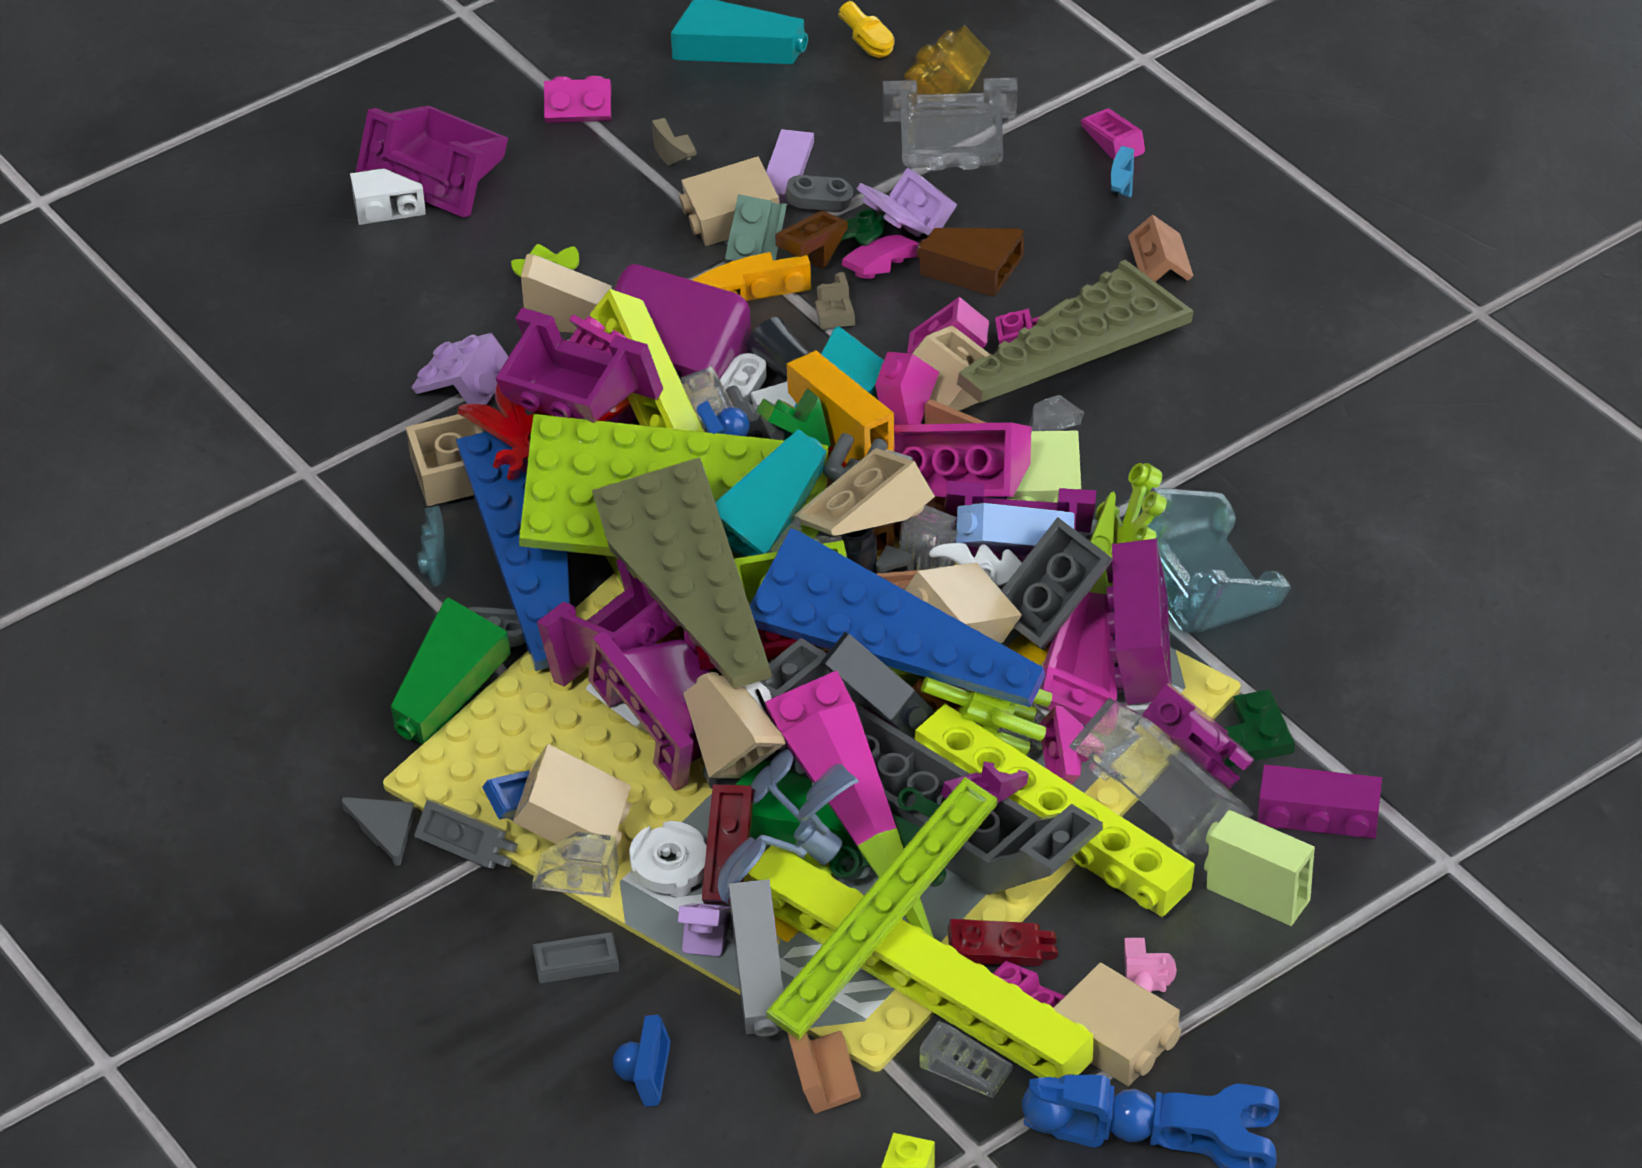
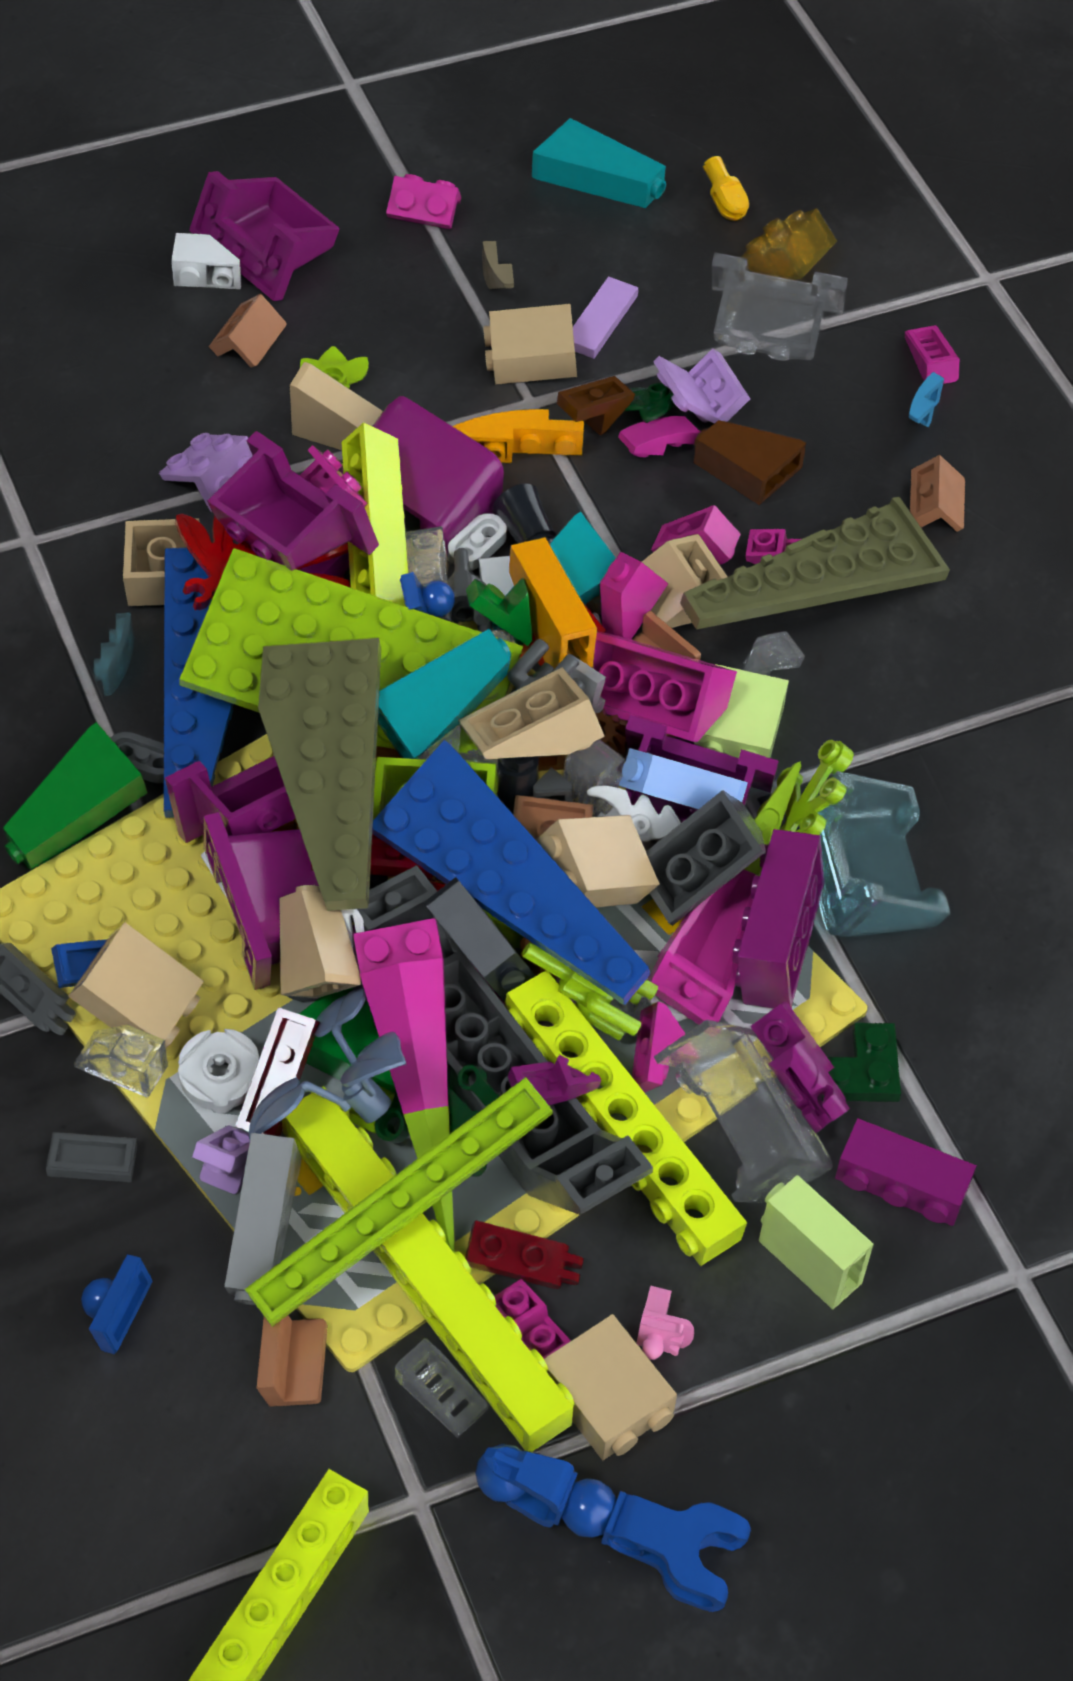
camera: 10 degrees right, 10 degrees up
sand green plate [724,194,787,263] -> none
dark grey plate [785,175,853,211] -> none
dark tan slope [815,272,855,329] -> none
none -> nougat panel [208,294,287,368]

